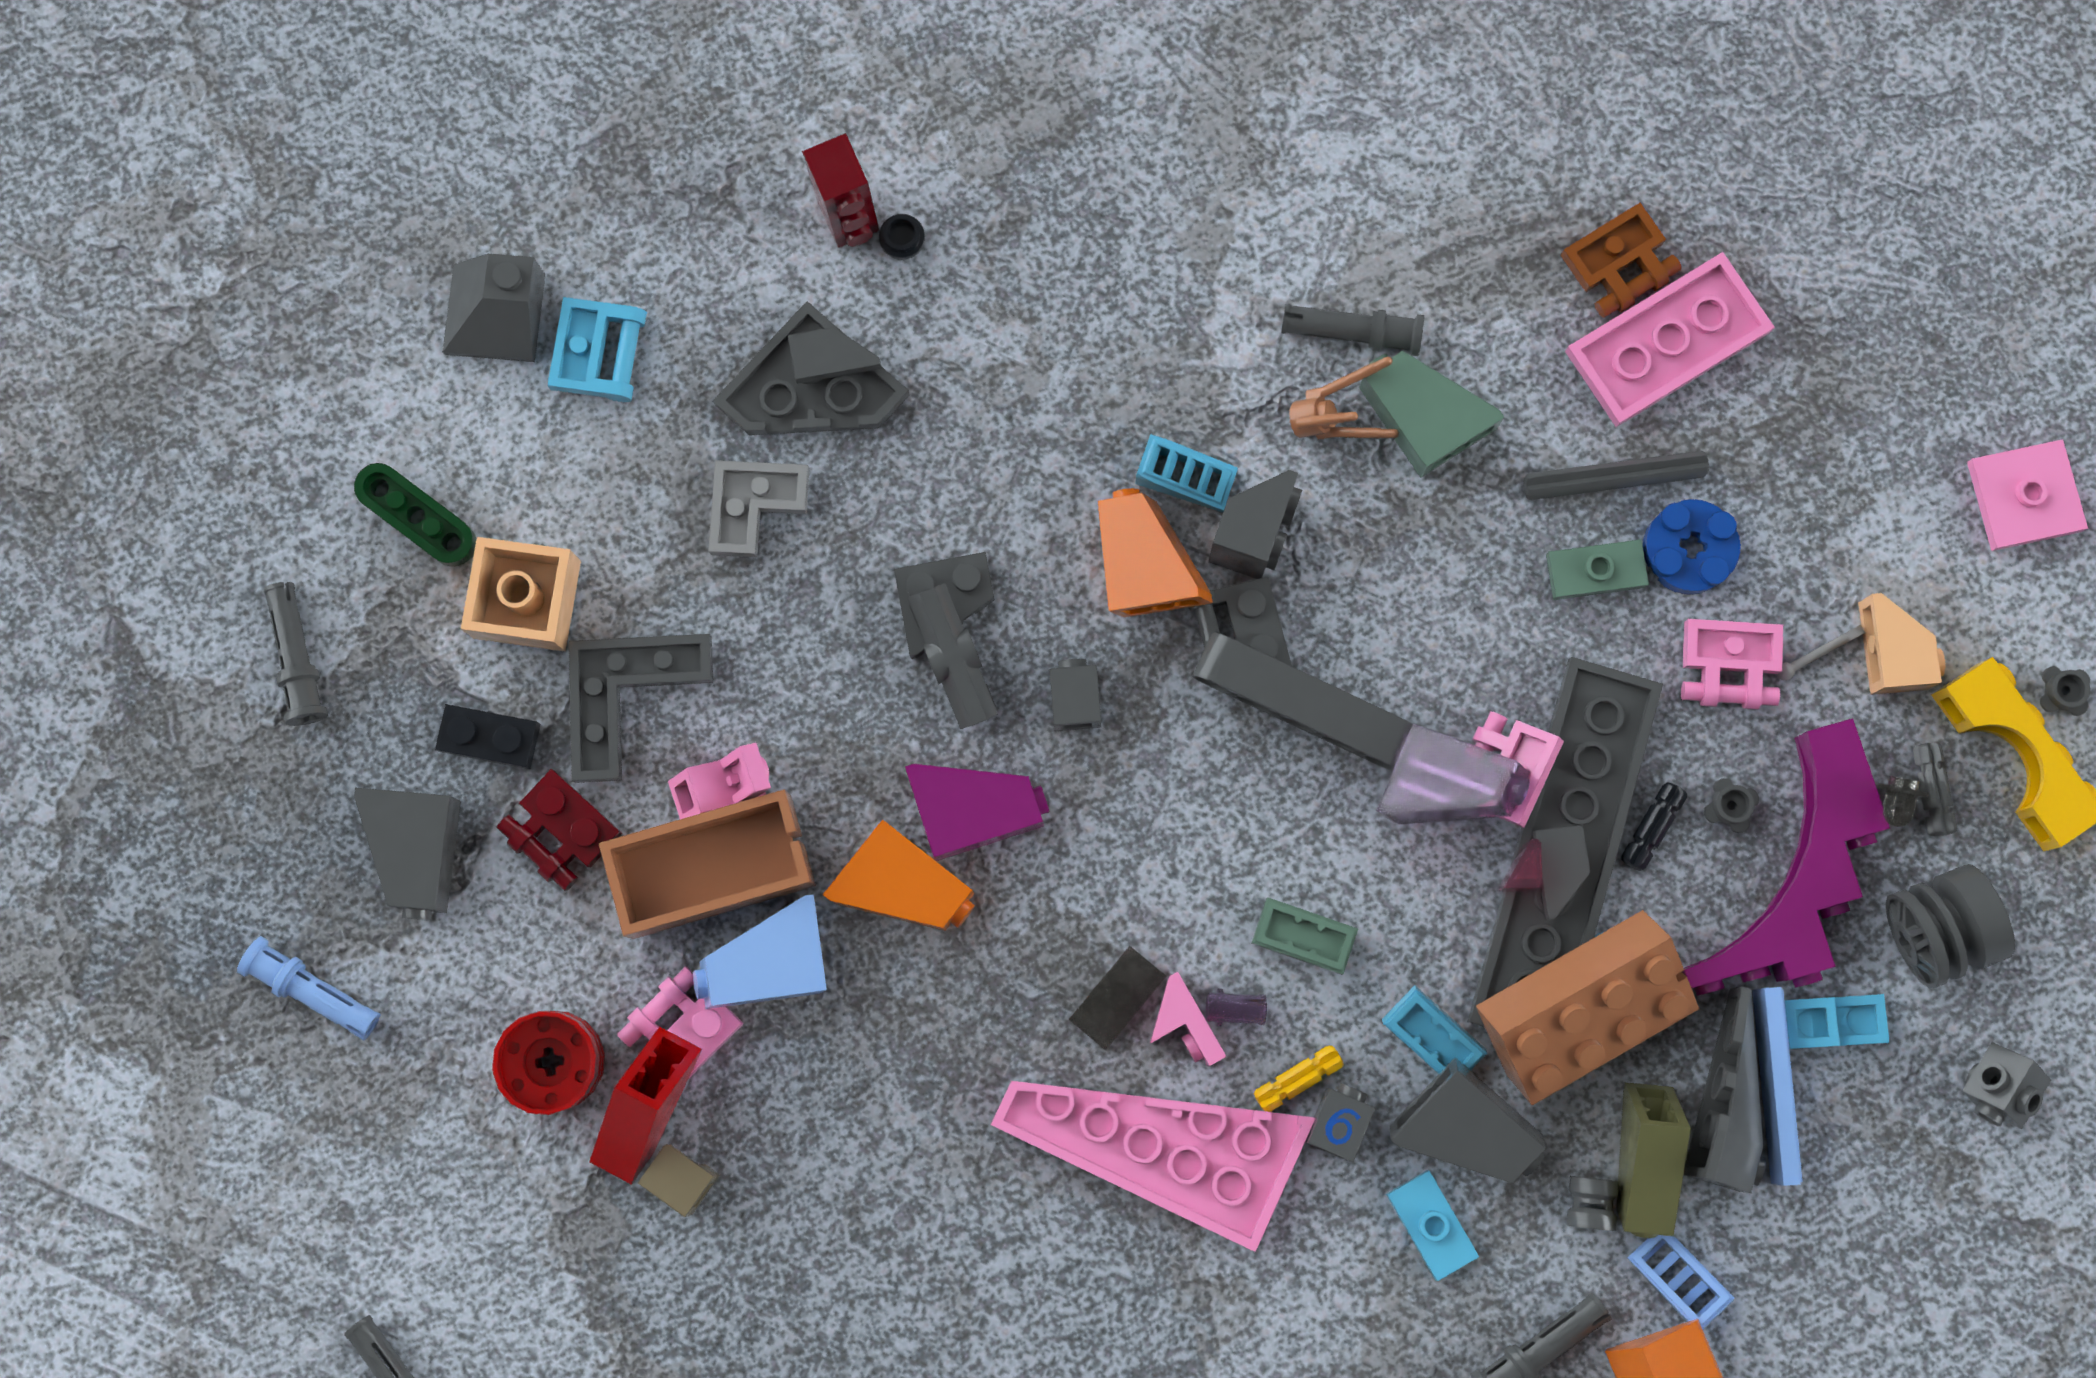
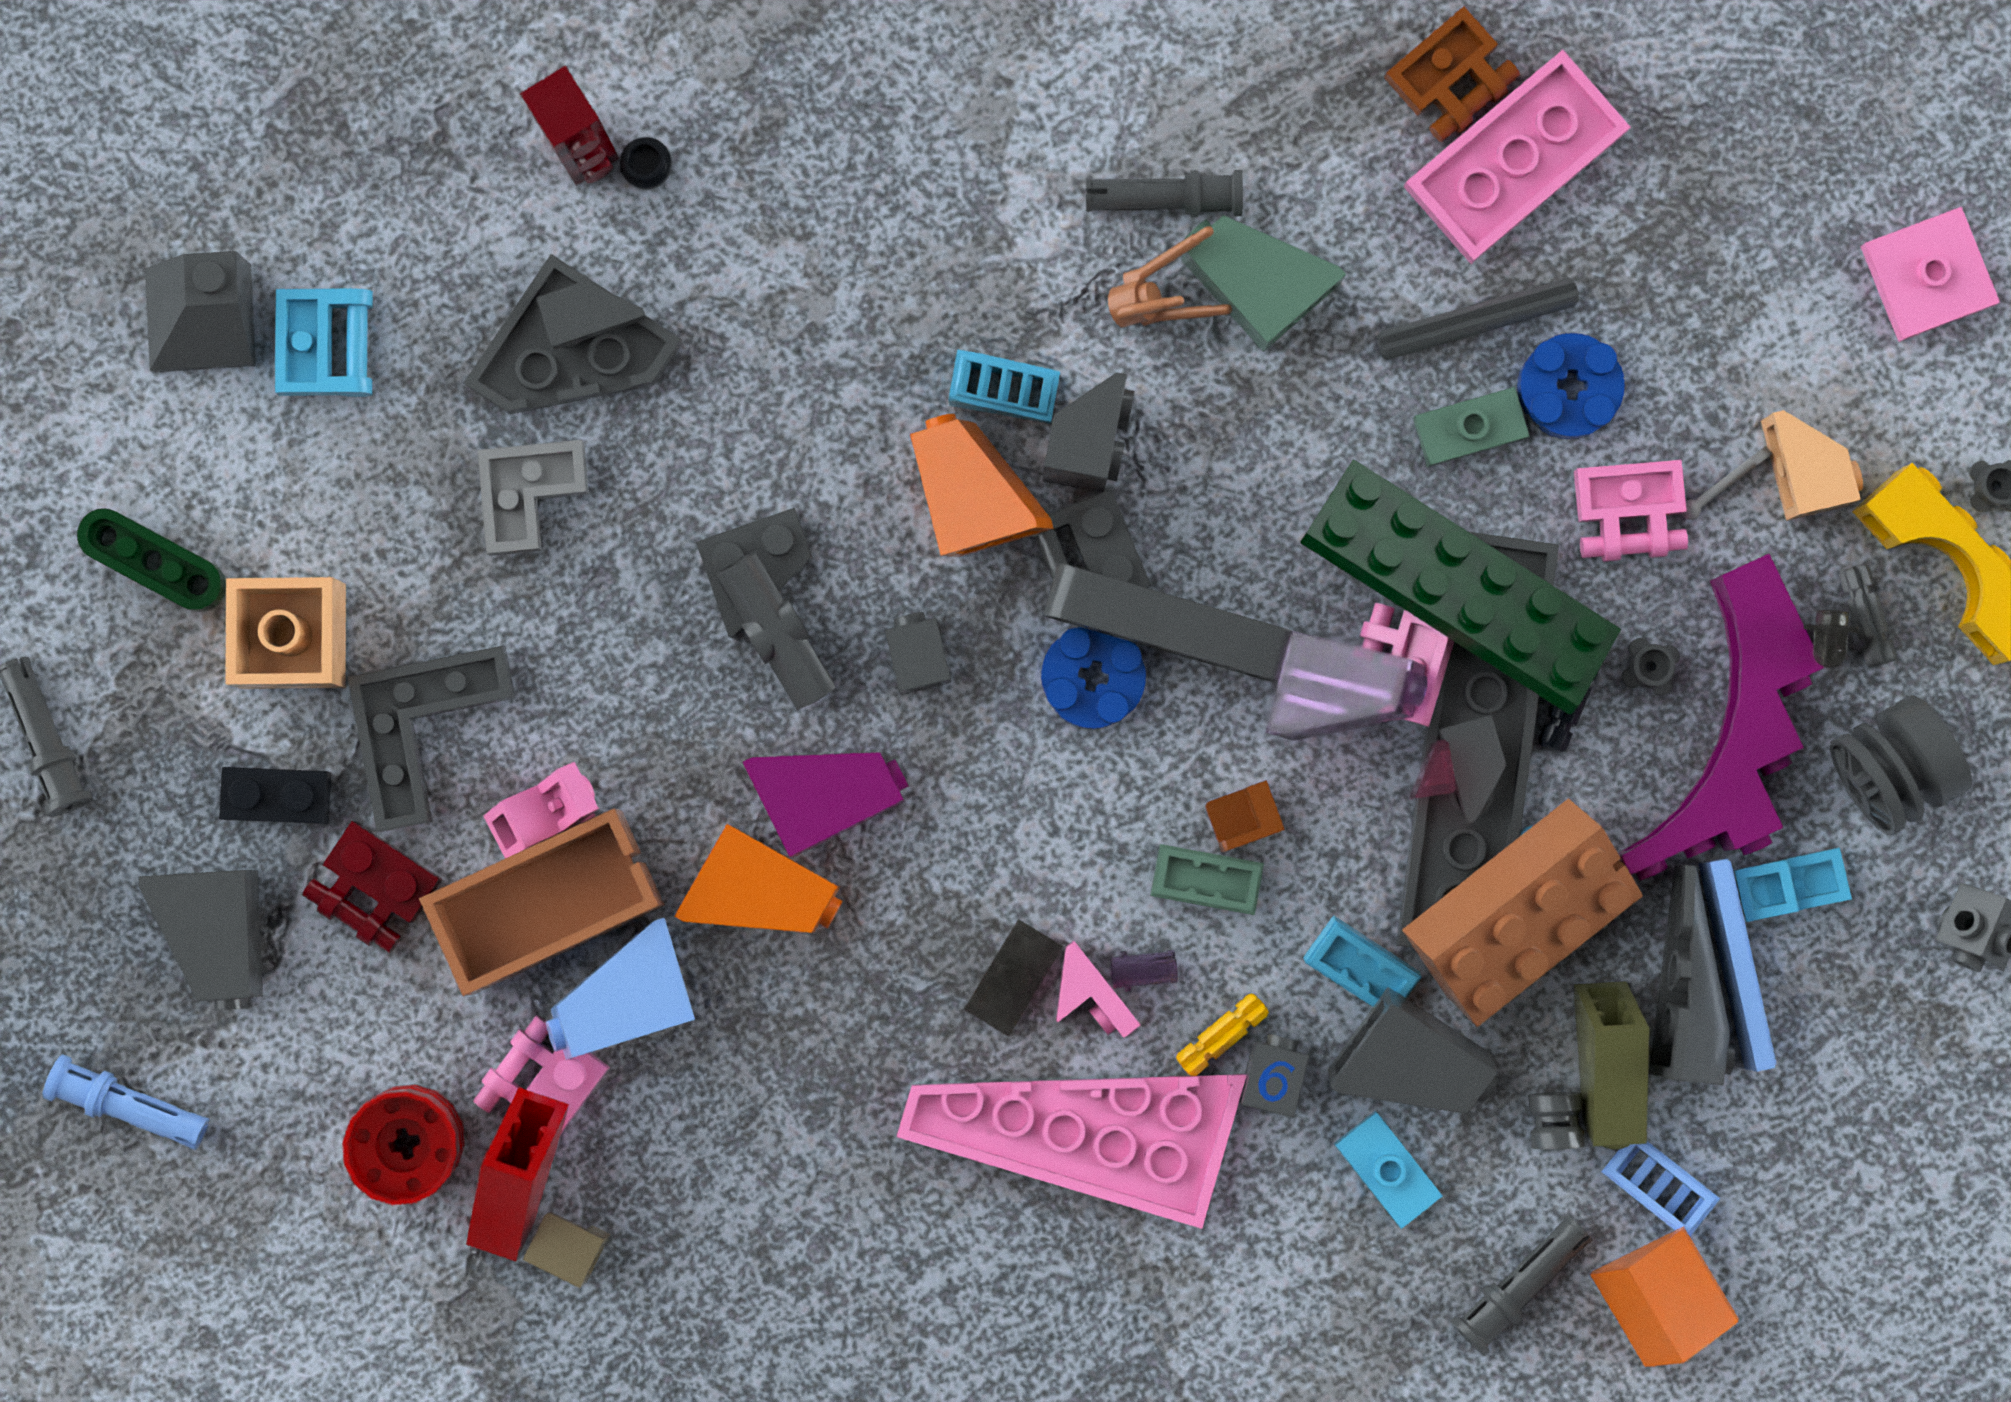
camera: 15 degrees left, 5 degrees up
none -> blue plate [1041,627,1146,729]
none -> dark orange panel [1205,780,1285,853]
none -> dark green plate [1300,459,1621,715]

